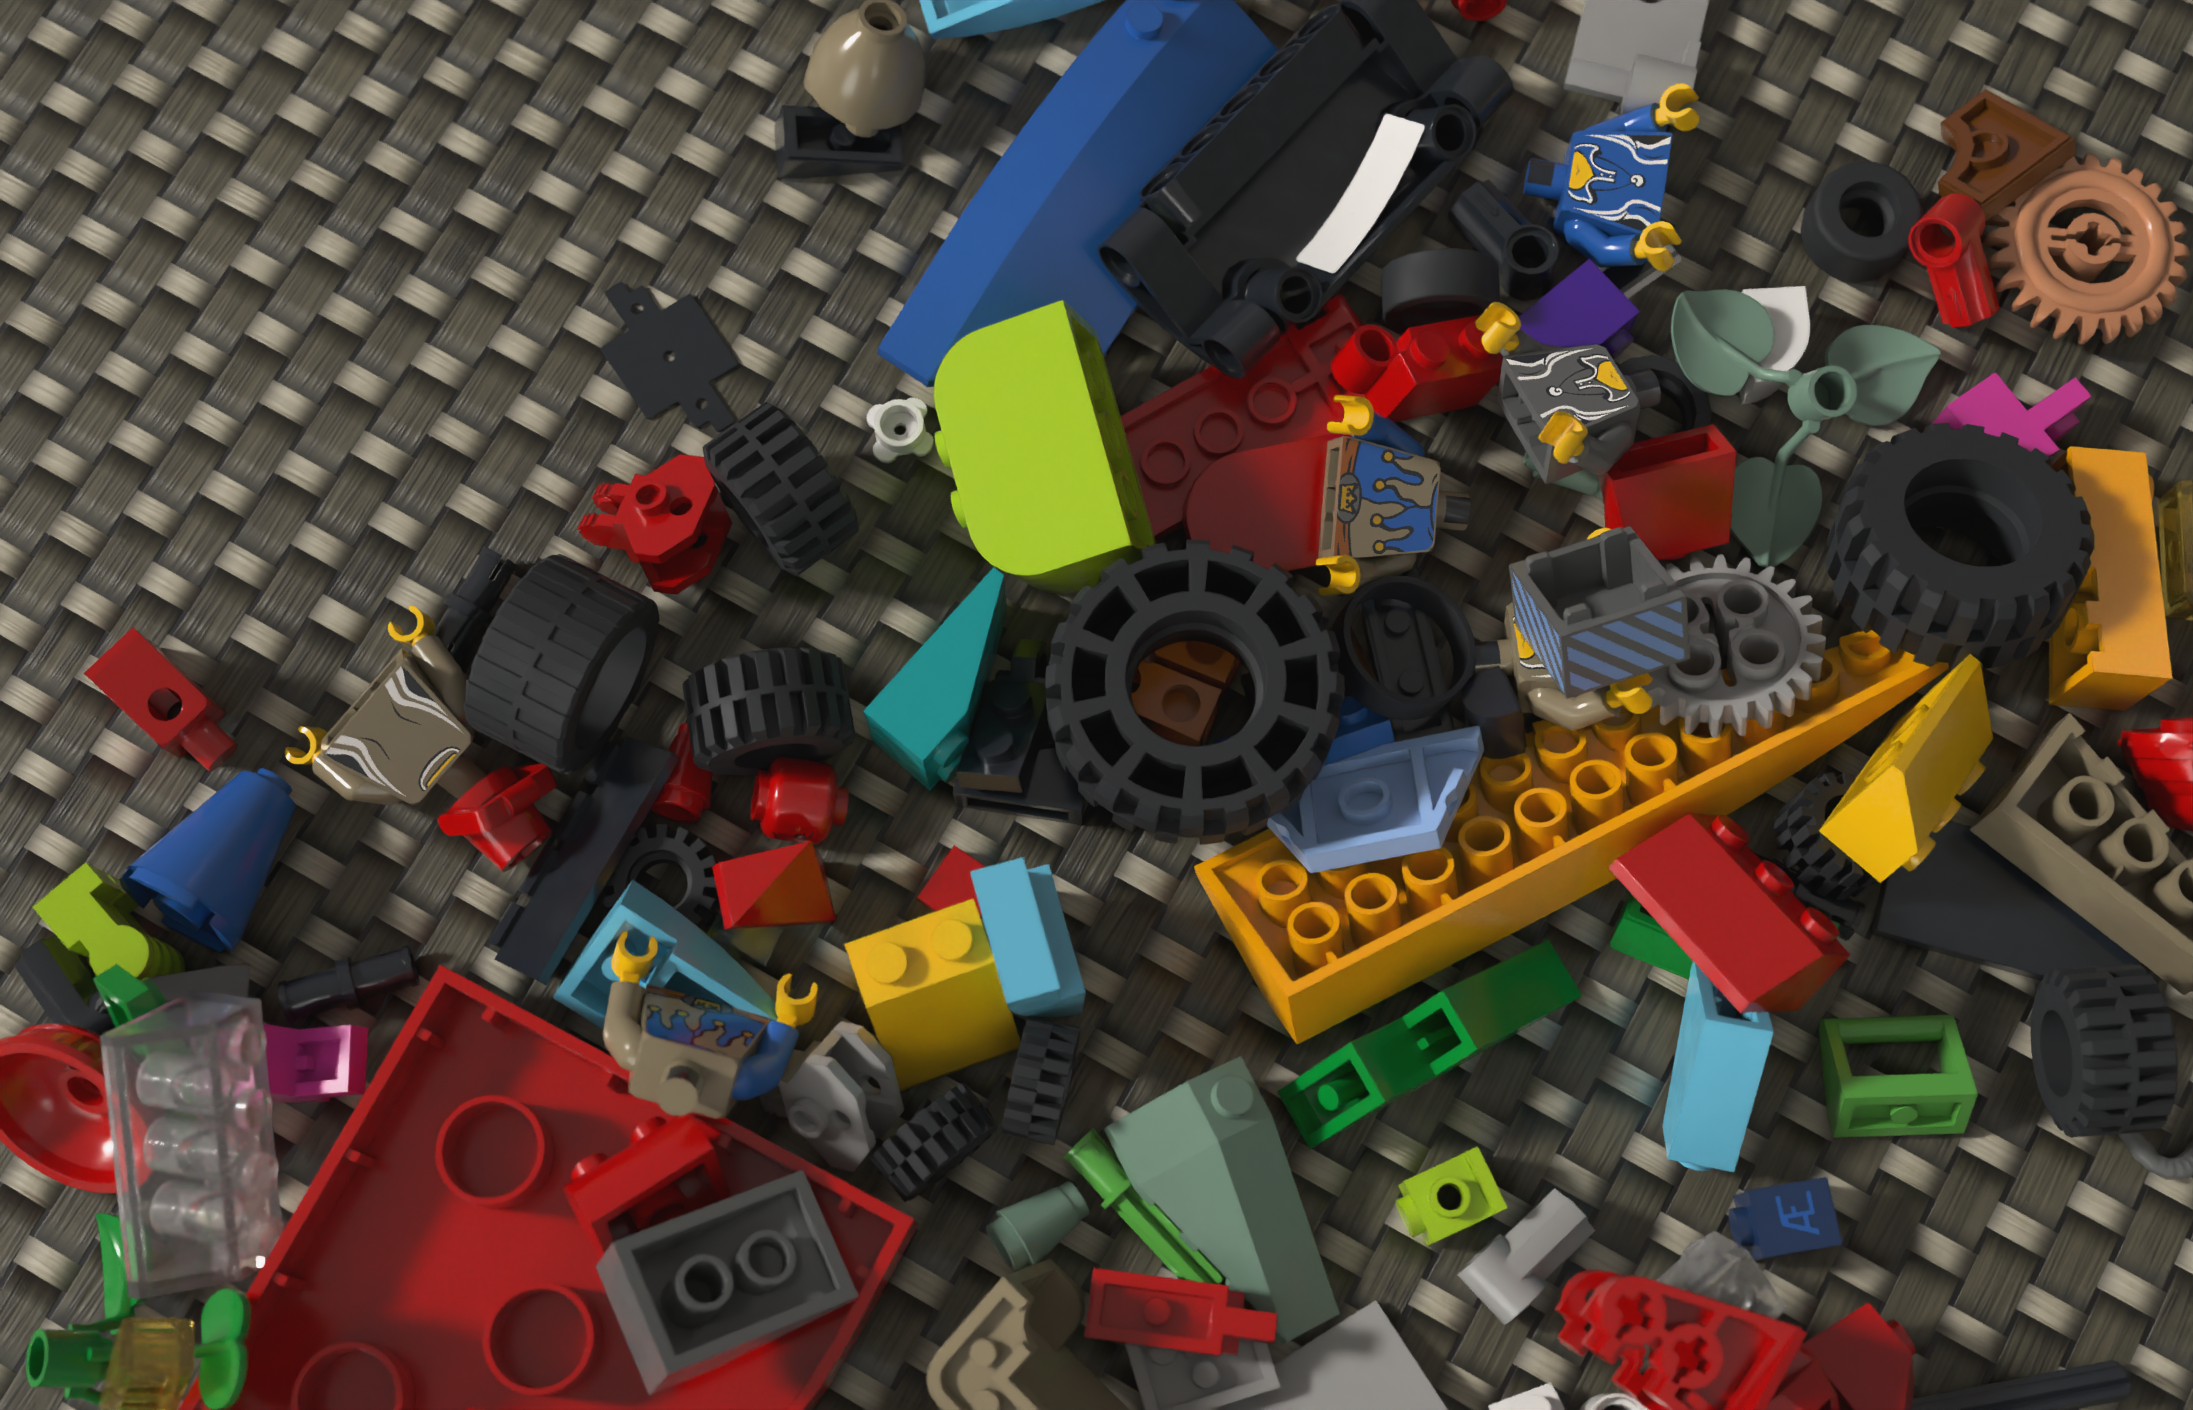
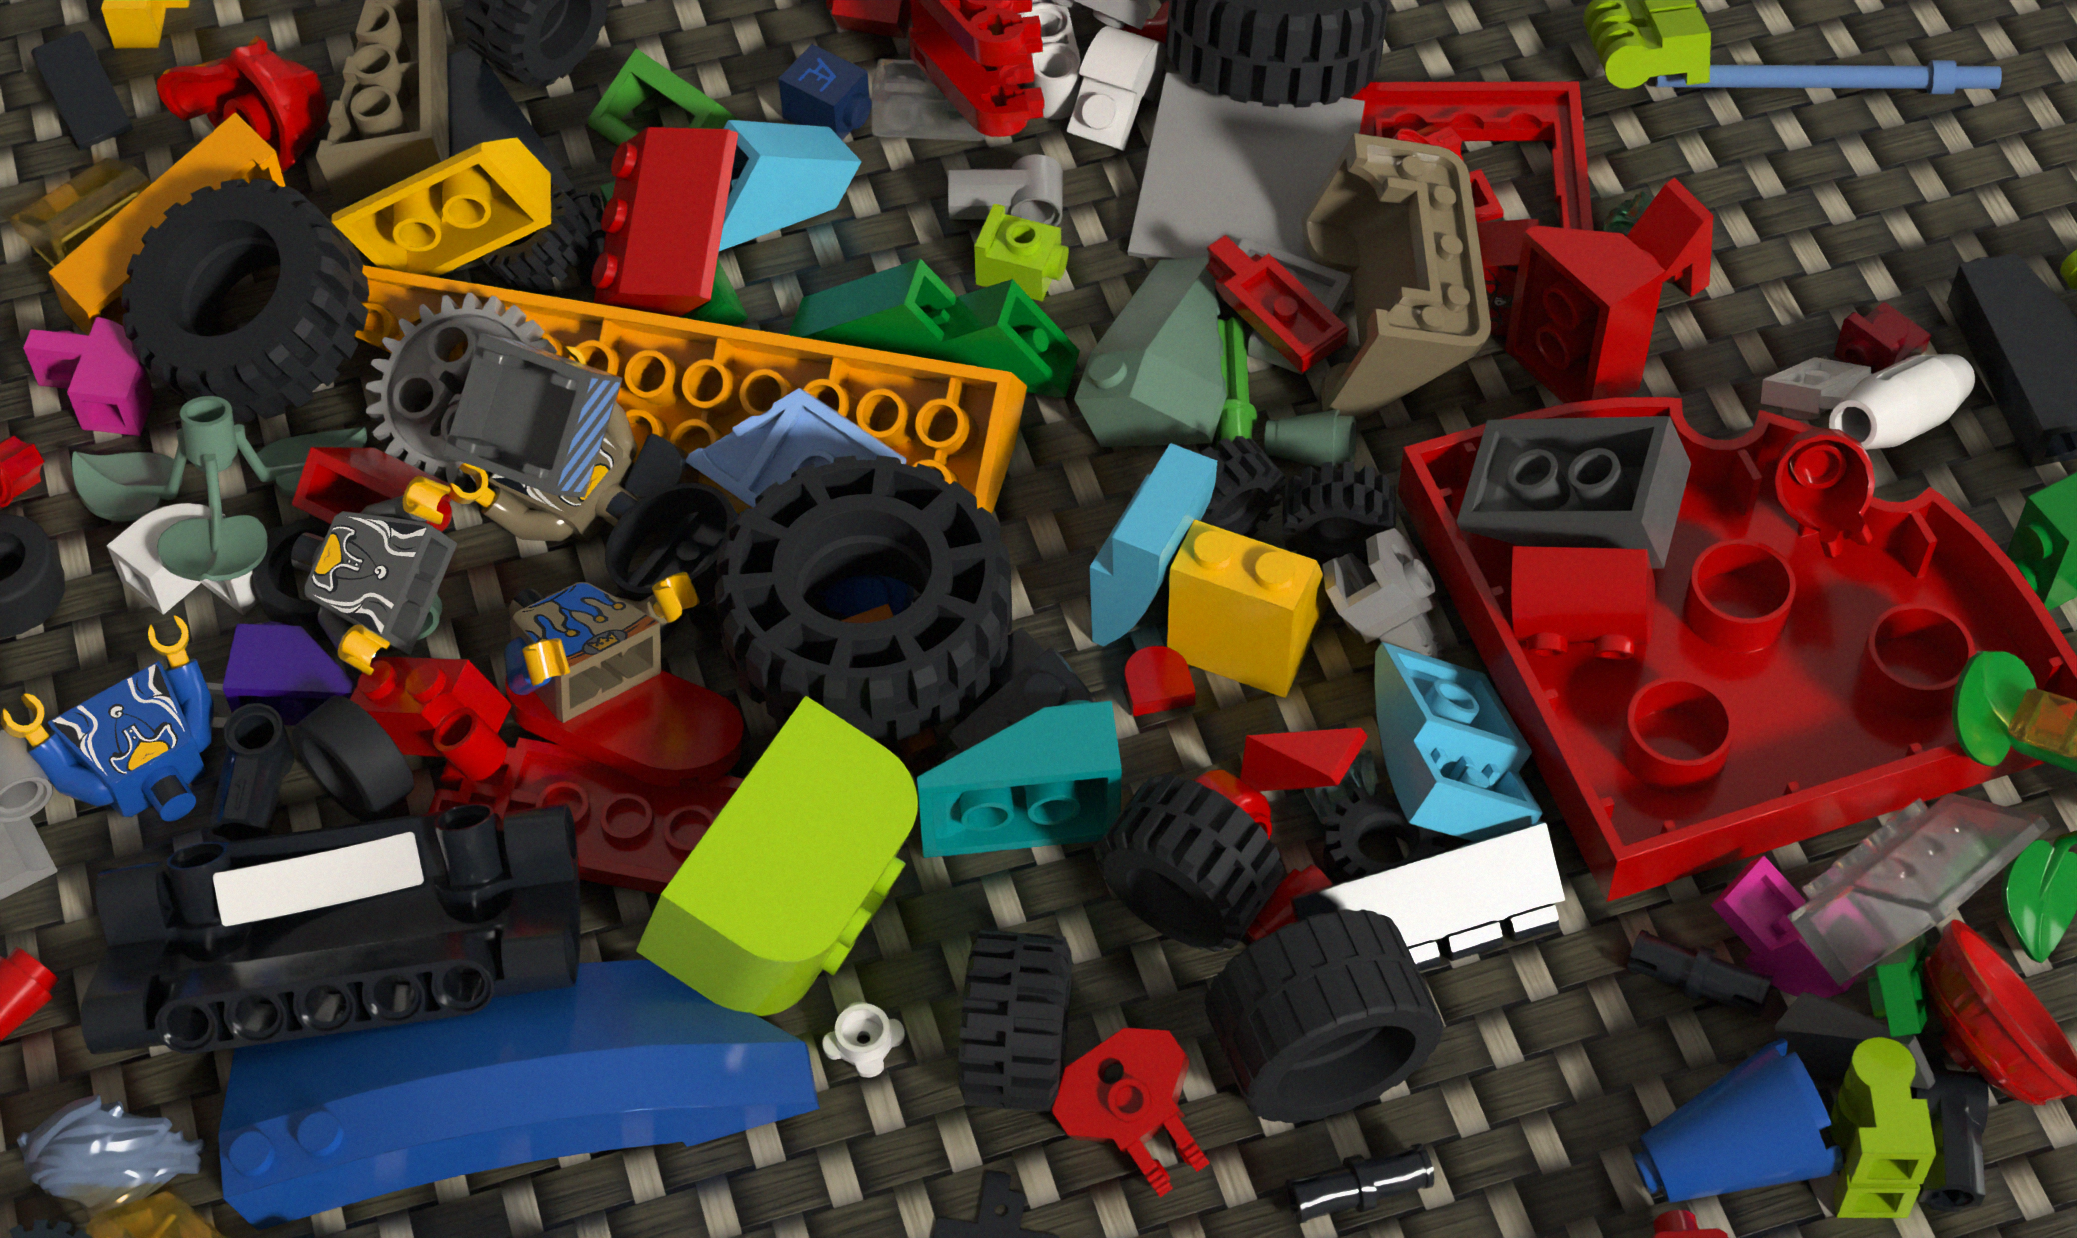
camera: 135 degrees left, 20 degrees down
dark tan torso [285,606,487,805] -> none
red piece [438,764,557,873] -> none
torso [603,931,818,1119] -> none

